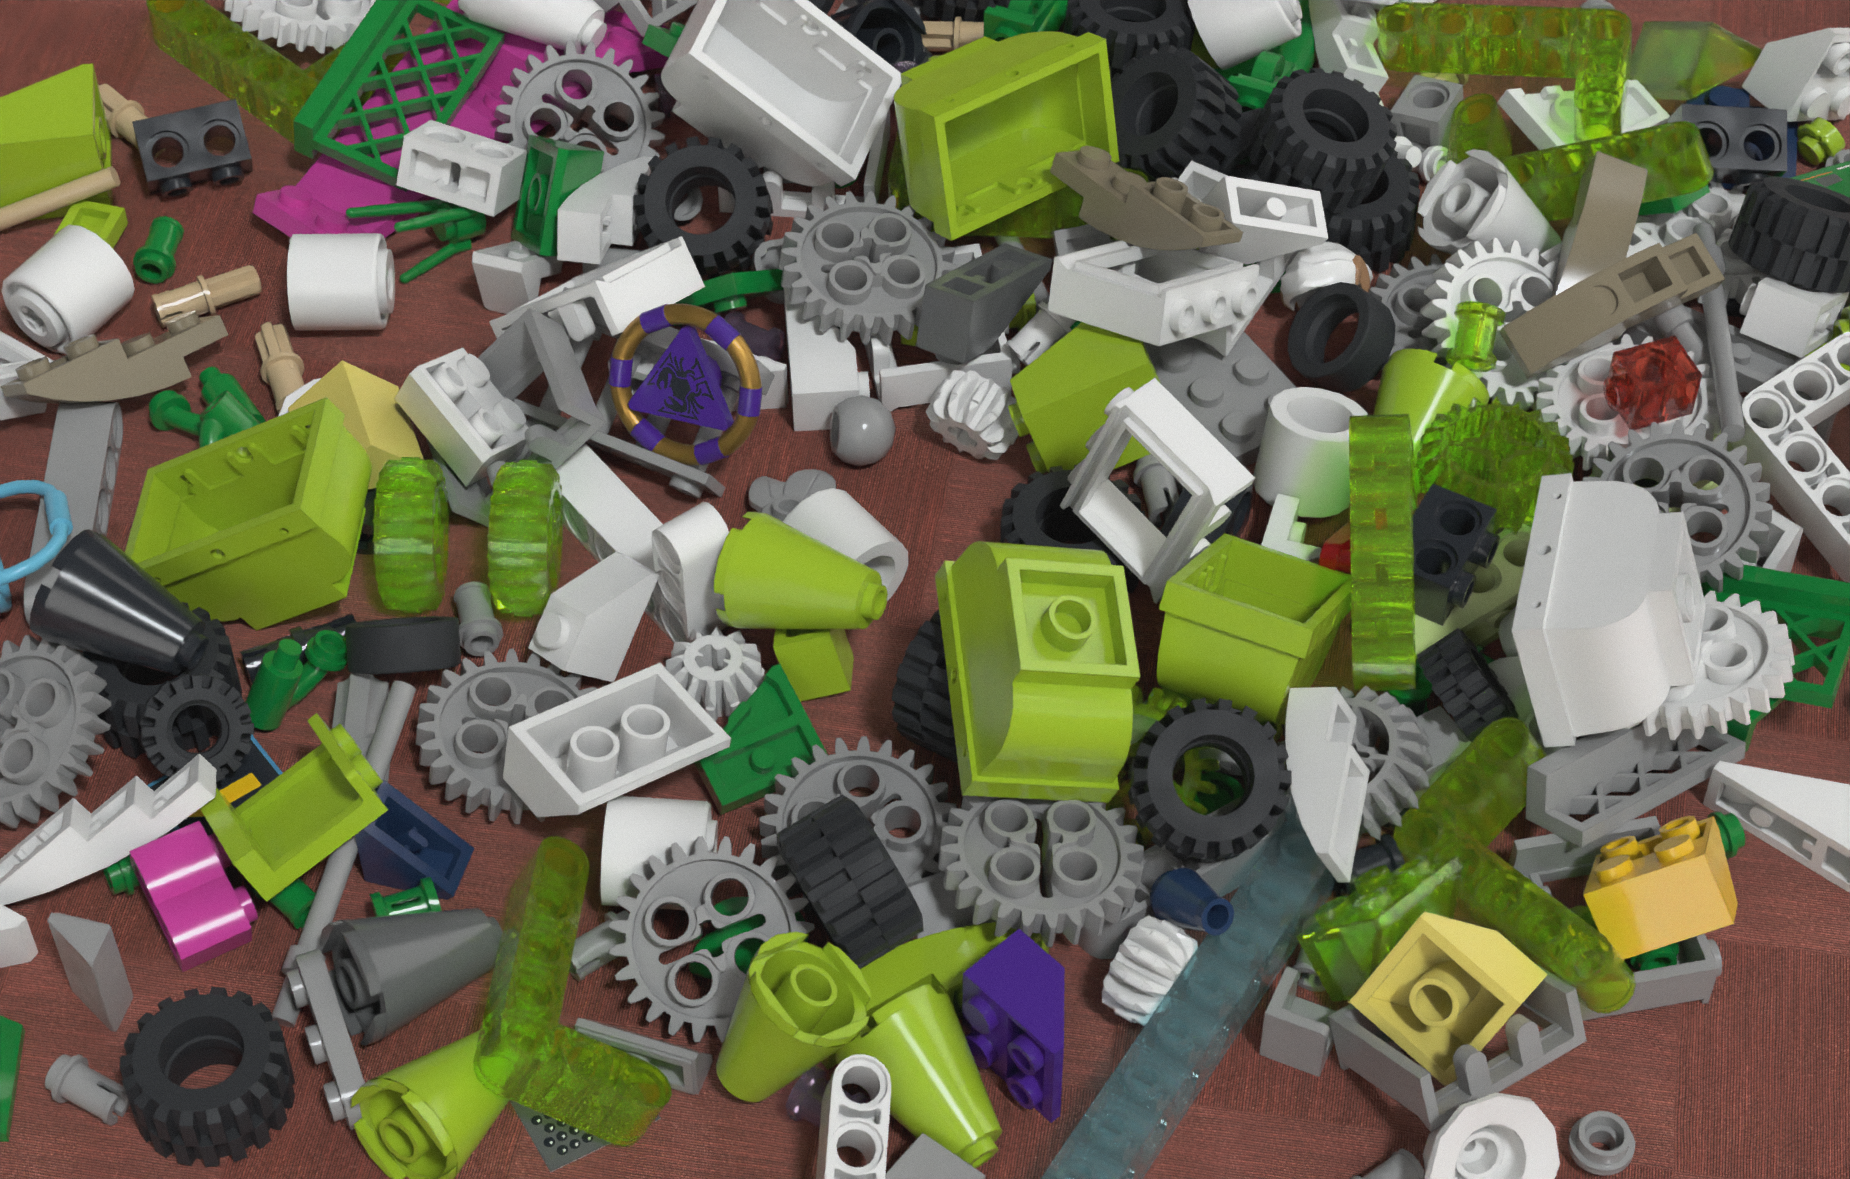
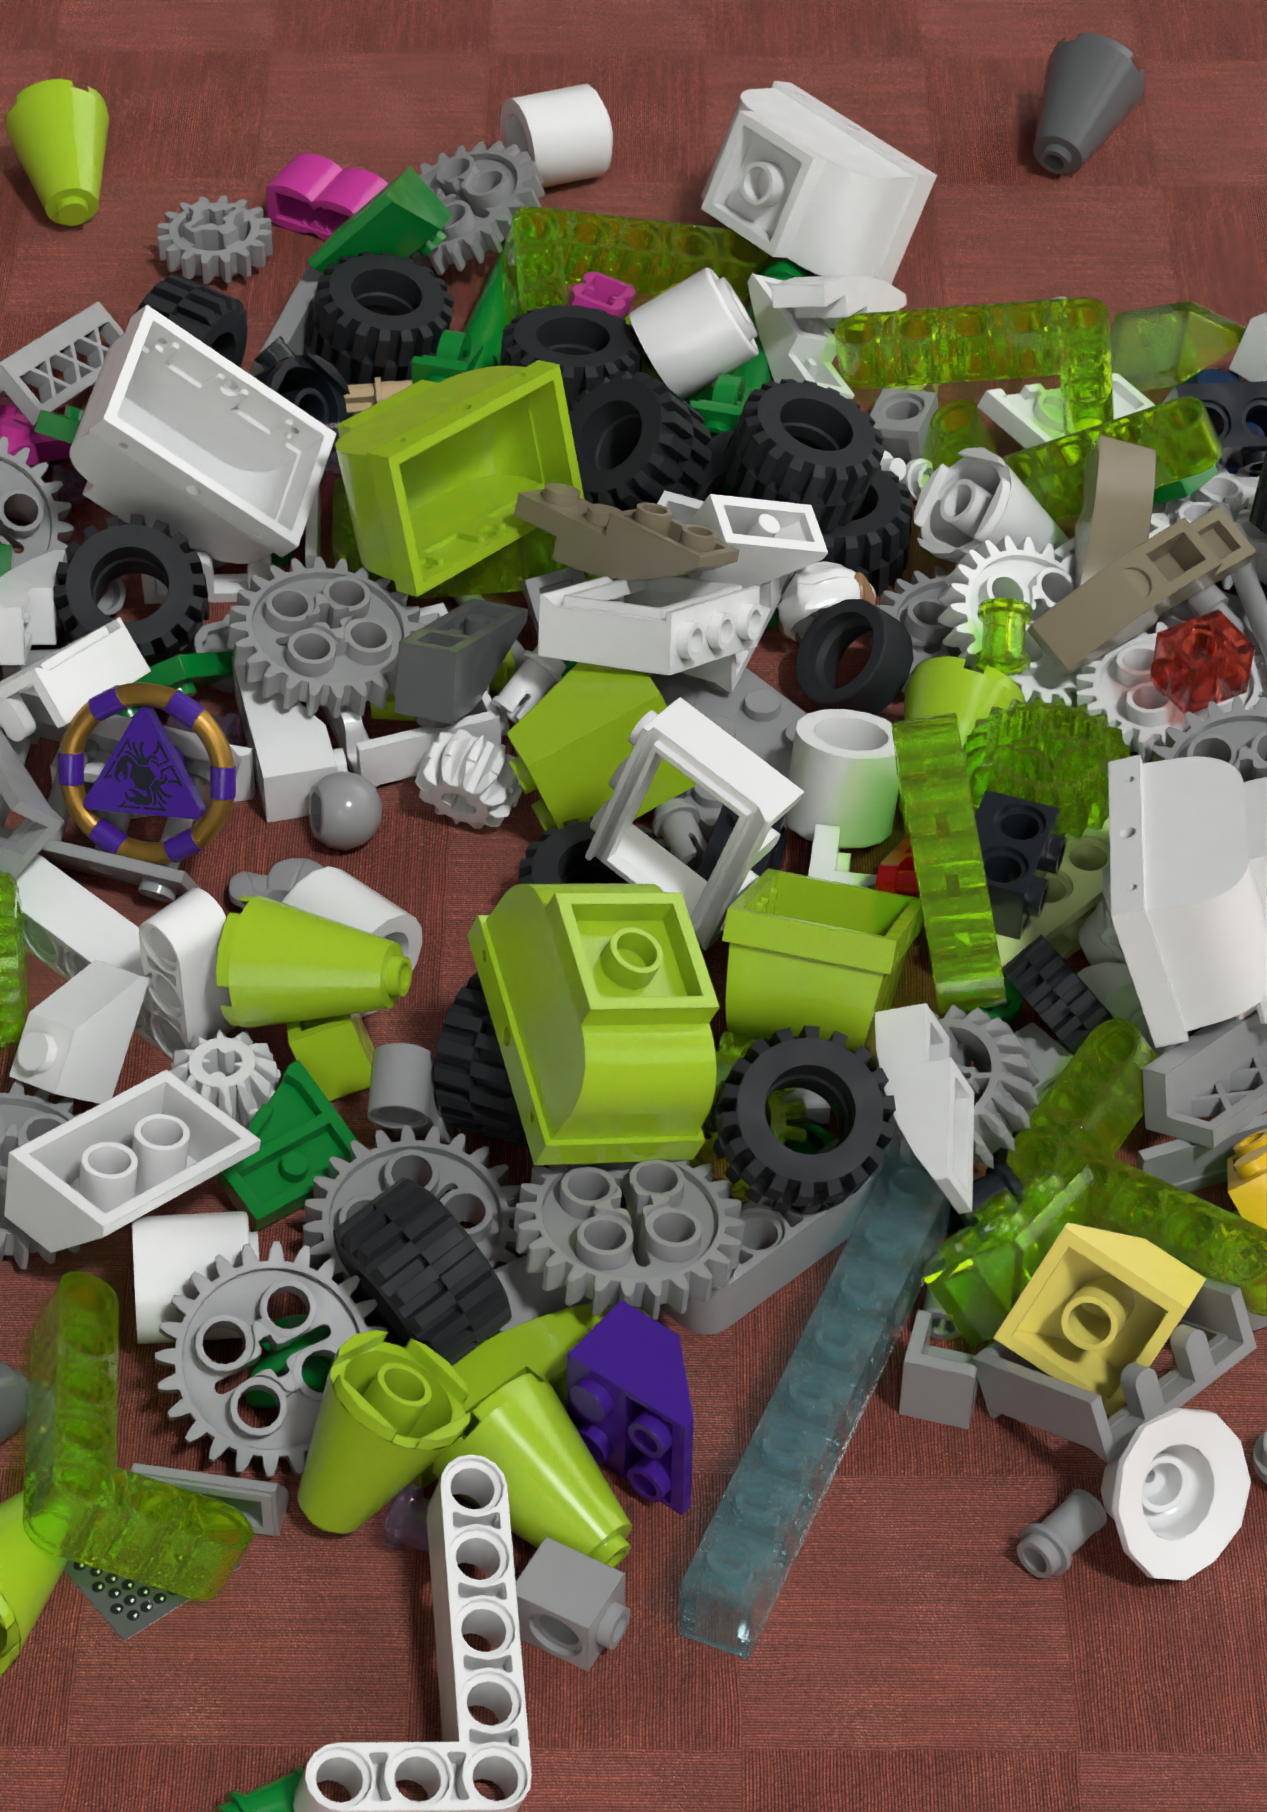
camera: 10 degrees left, 5 degrees down
light grey pin [559,910,629,982] -> none
white gear [1102,915,1198,1028] -> none
dark blue cone [1150,868,1234,936] -> none
none -> light grey piece [367,1043,455,1143]

